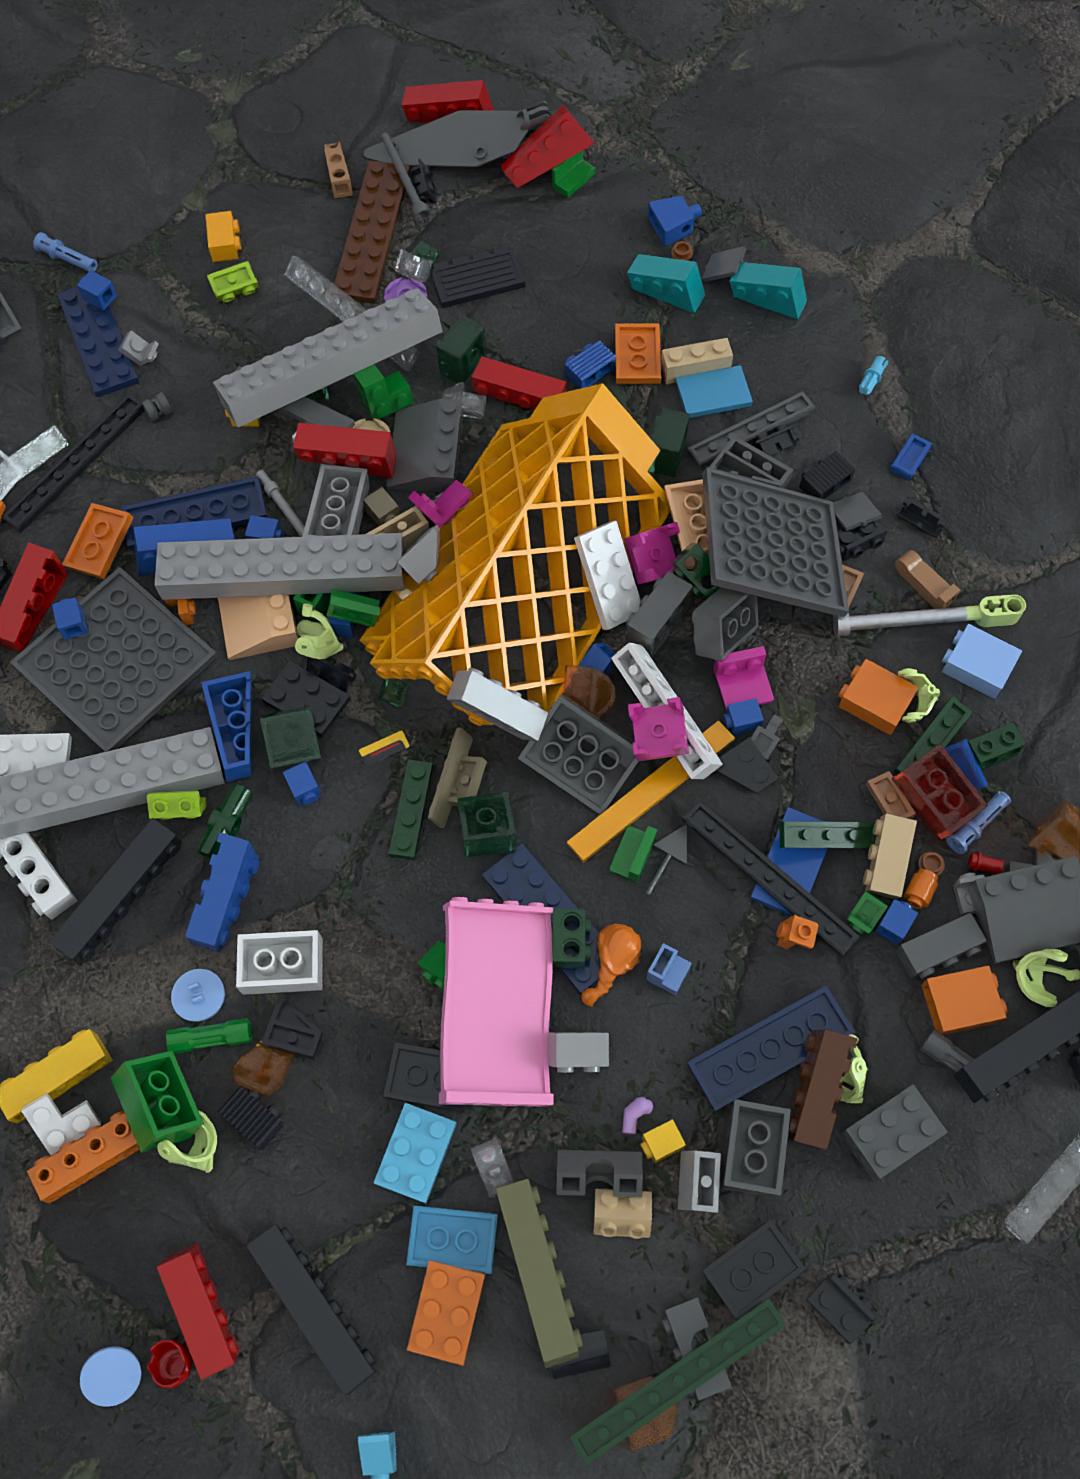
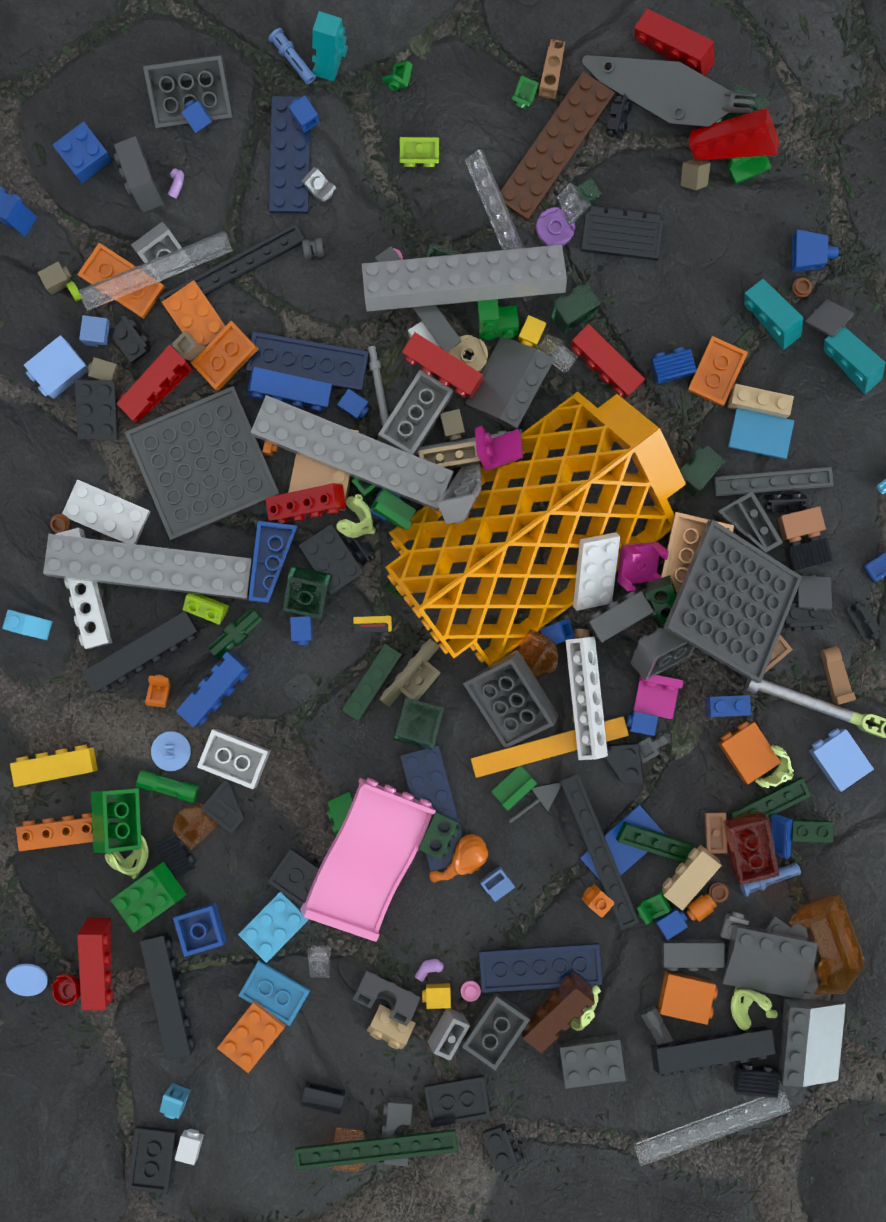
camera: 25 degrees right, 20 degrees up
white plate [22,1093,101,1156] -> none
blue brick [52,597,89,640] -> none
light orange brick [206,211,241,262] -> none
dark grey piece [381,132,431,221] -> none
brick [447,668,548,741] -> none
olive brick [496,1179,583,1368] -> none
light grey brick [548,1032,609,1073] -> none
dark pink panel [628,697,689,761] -> none
red pin [968,851,1004,875] -> none
none -> green brick [111,862,187,933]
none -> orange bracket [145,675,171,708]
none -> orange plate [162,280,225,346]
none -> dark tan panel [172,331,206,361]
none -> blue brick [173,902,227,957]
none -> red brick [266,483,346,524]
none -> teal wedge [312,11,348,81]
none -> green bracket [382,61,413,90]
none -> bright pink plate [461,981,481,1002]
none -> green bracket [512,75,540,109]
none -> yellow brick [518,315,546,349]
none -> dark tan panel [681,159,710,190]
none -> blue brick [705,695,751,717]
none -> nougat brick [777,506,826,543]

